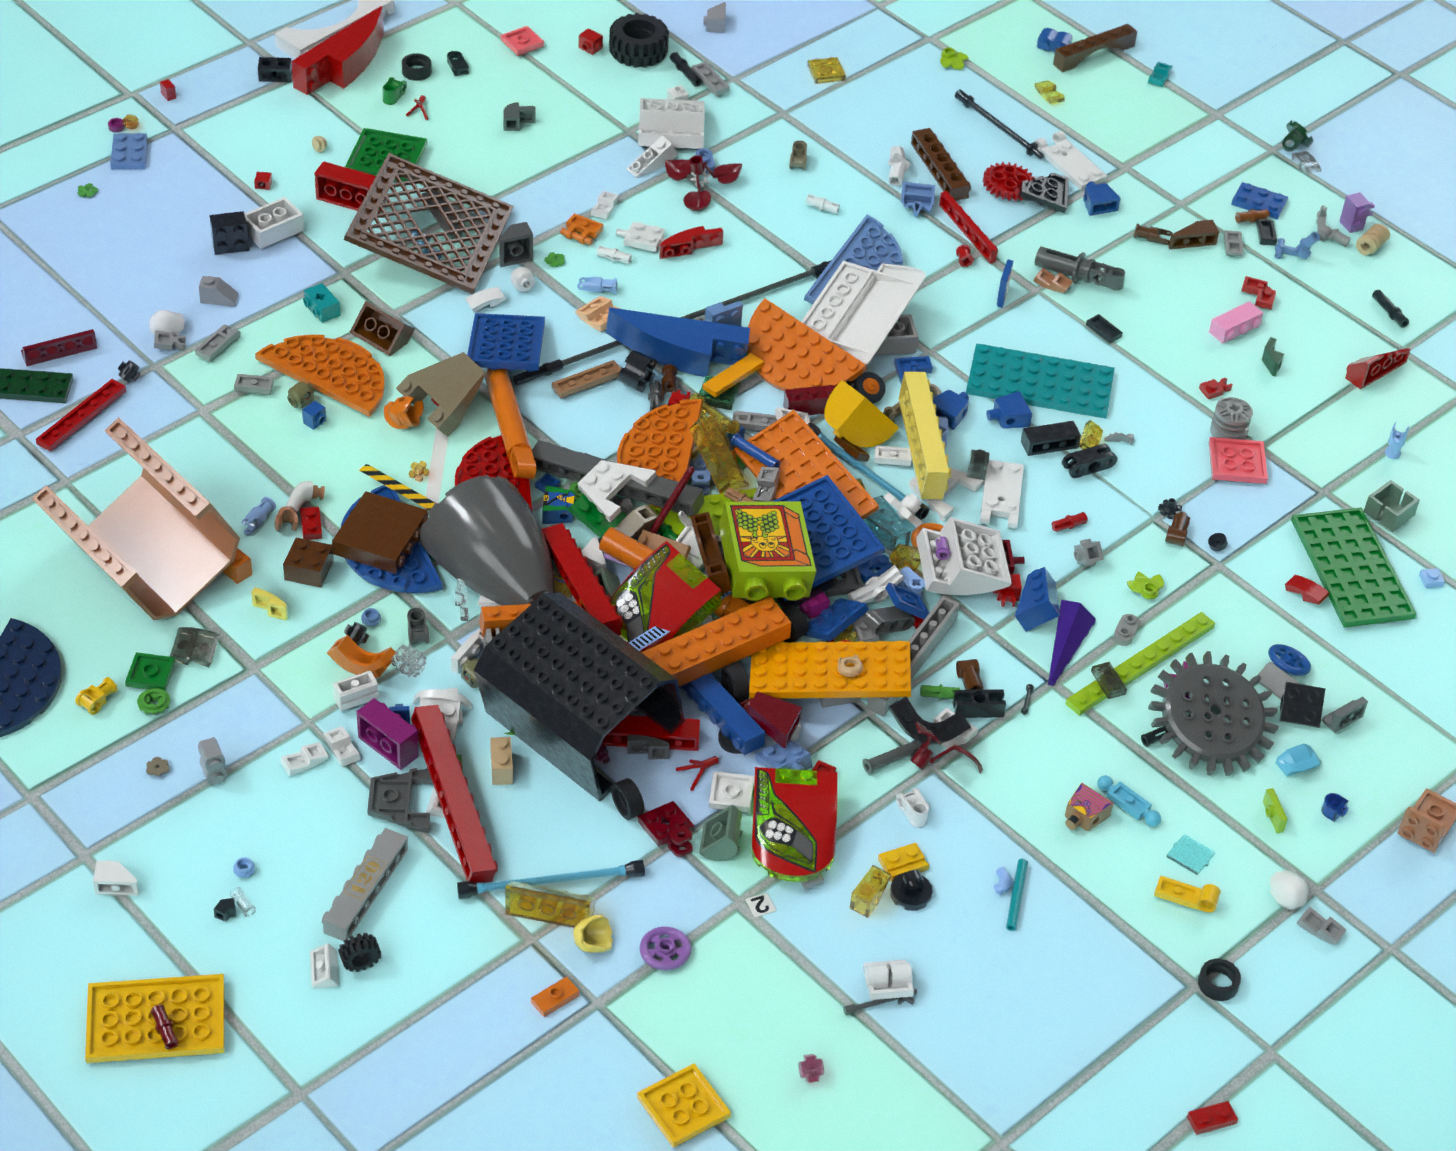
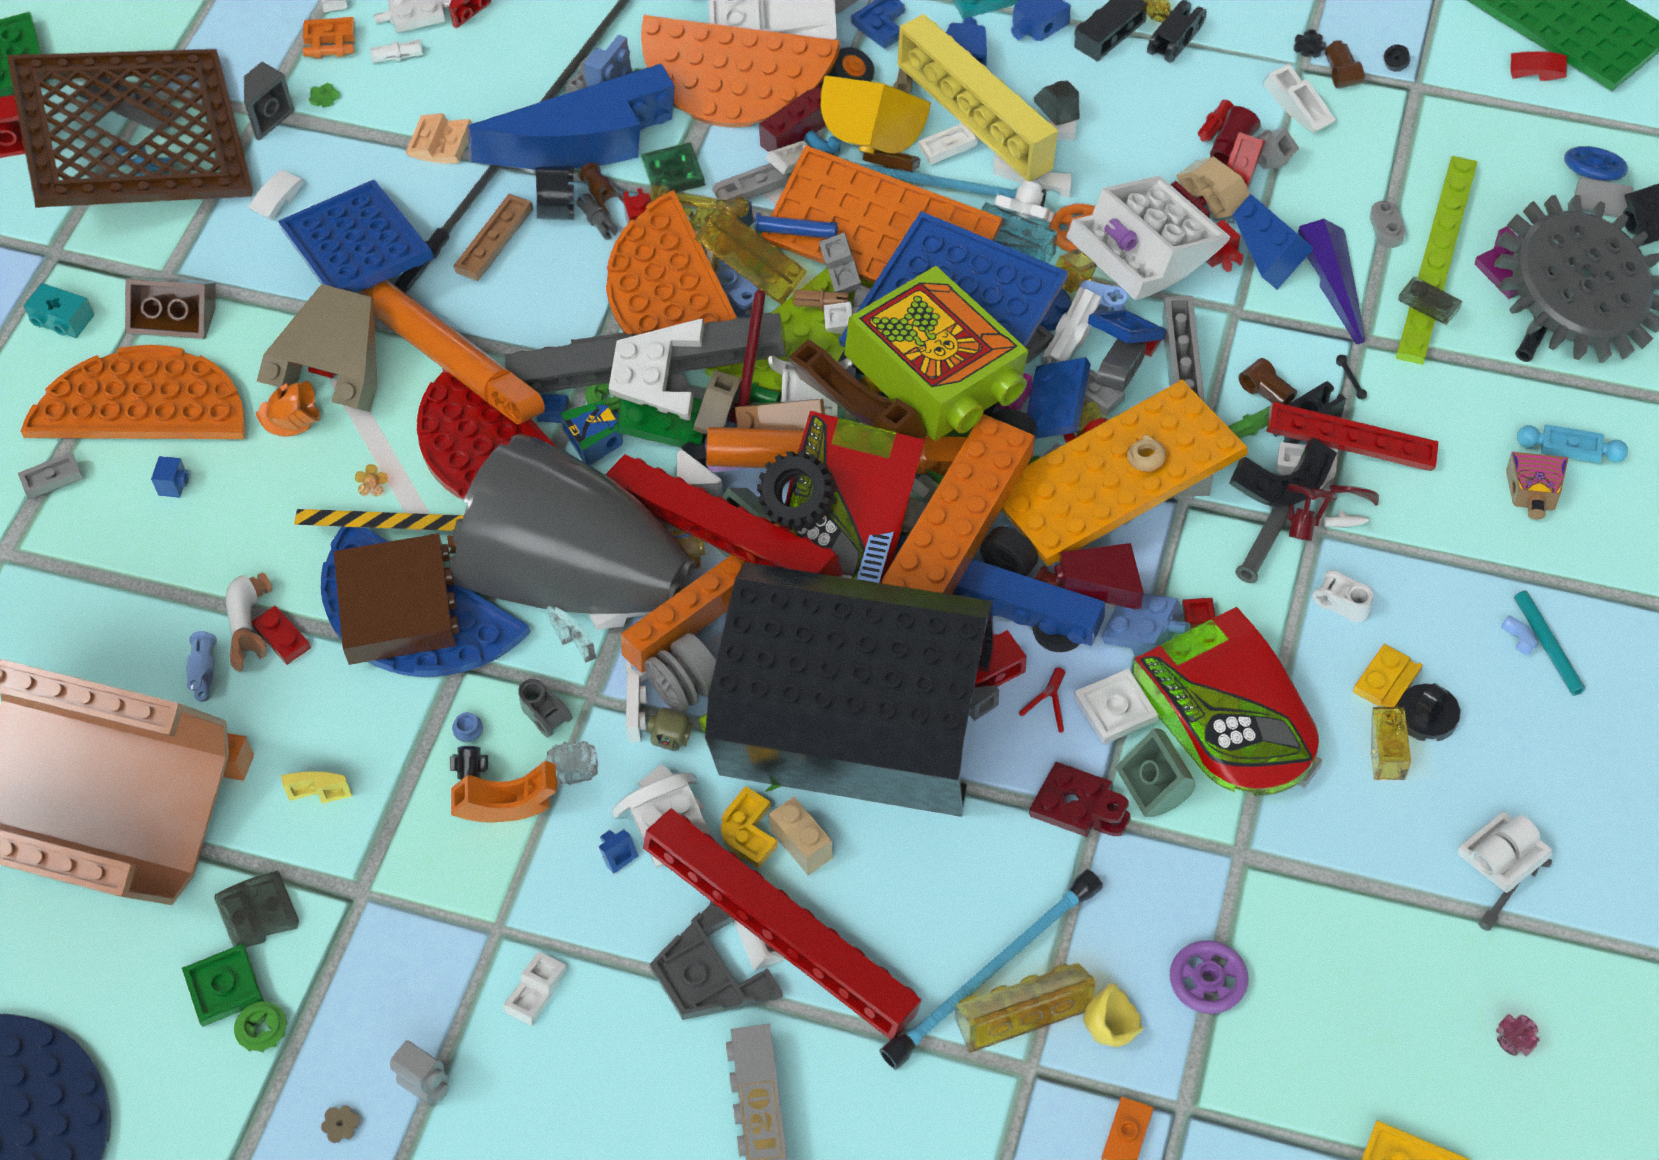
camera: 25 degrees left, 10 degrees up
yellow connector [75,677,118,715] -> none
reddish brown brick [283,537,334,588] -> none
olive head [287,382,315,409] -> none
white slope [324,726,361,767] -> none
white brick [332,671,379,711] -> none
magenta brick [356,698,419,770] -> none
white head [510,267,535,292] -> none
light blue piece [577,277,618,294] -> none
black tyre [611,778,645,820] -> none
light orange tile [702,353,764,397] -> none
white sticker [745,892,777,917] -> none
white hinge [980,459,1024,529] -> none
lime plate [1127,572,1164,599] -> none
none -> yellow plate [721,786,778,869]
none -> black tyre [757,451,837,531]
none -> dark azure arm [804,131,842,154]
none -> tan brick [1176,157,1250,219]
none -> dark red plant [1210,106,1261,166]
none -> plate [1227,132,1265,188]
none -> white slope [1263,63,1336,133]
none -> red plate [1266,402,1439,472]
none -> white helmet [1323,511,1369,527]

